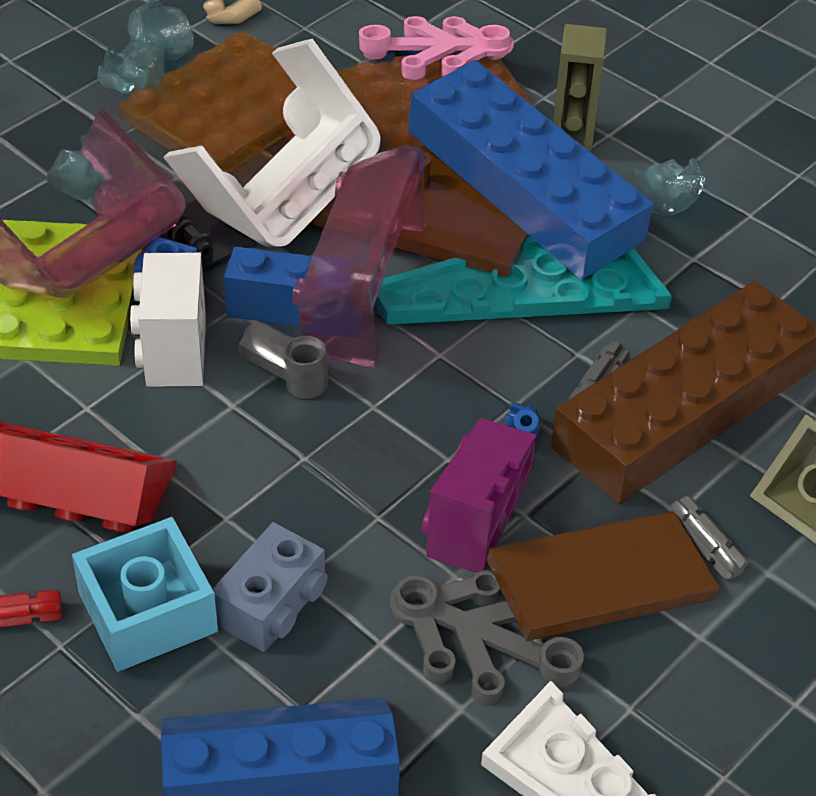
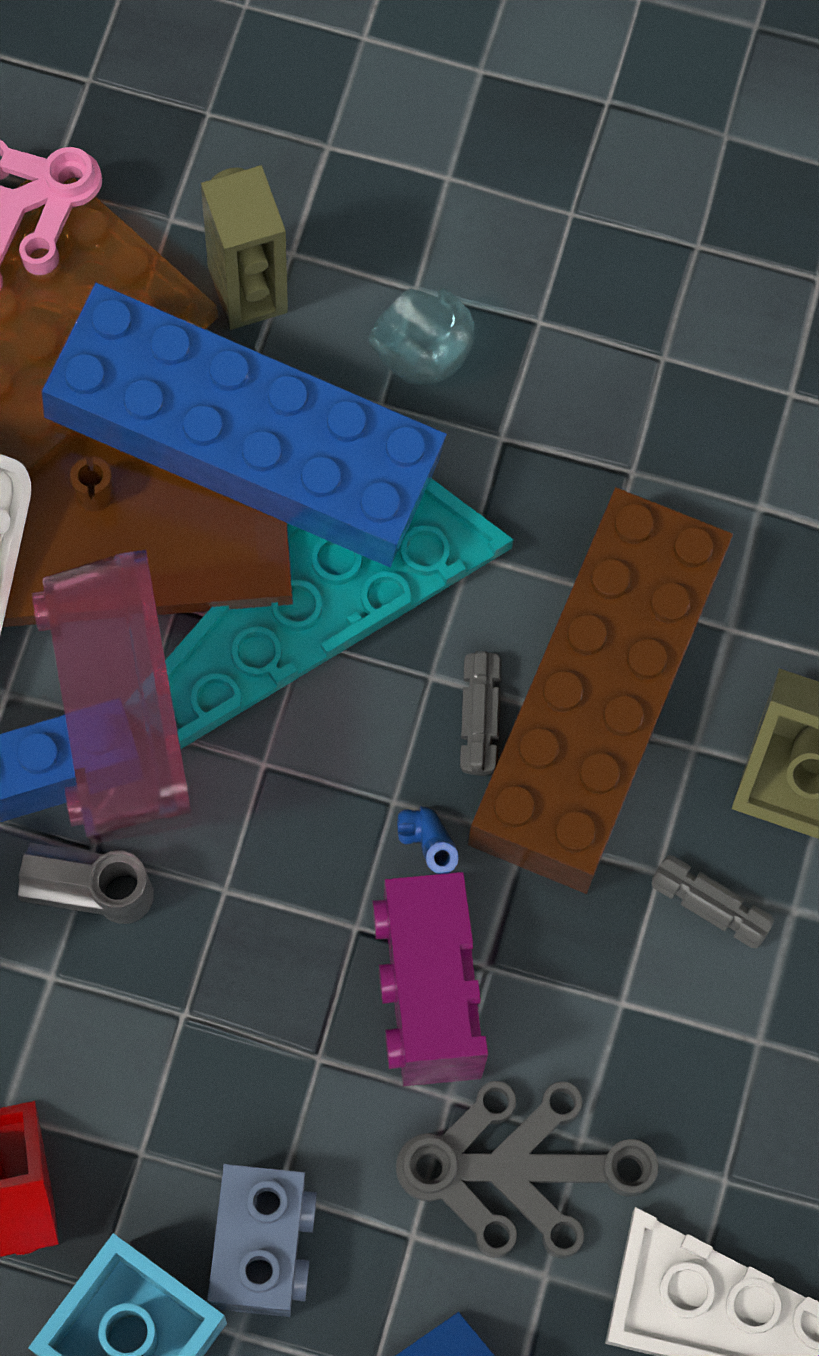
camera: 30 degrees left, 25 degrees up
reddish brown tile [487,511,719,641] -> none

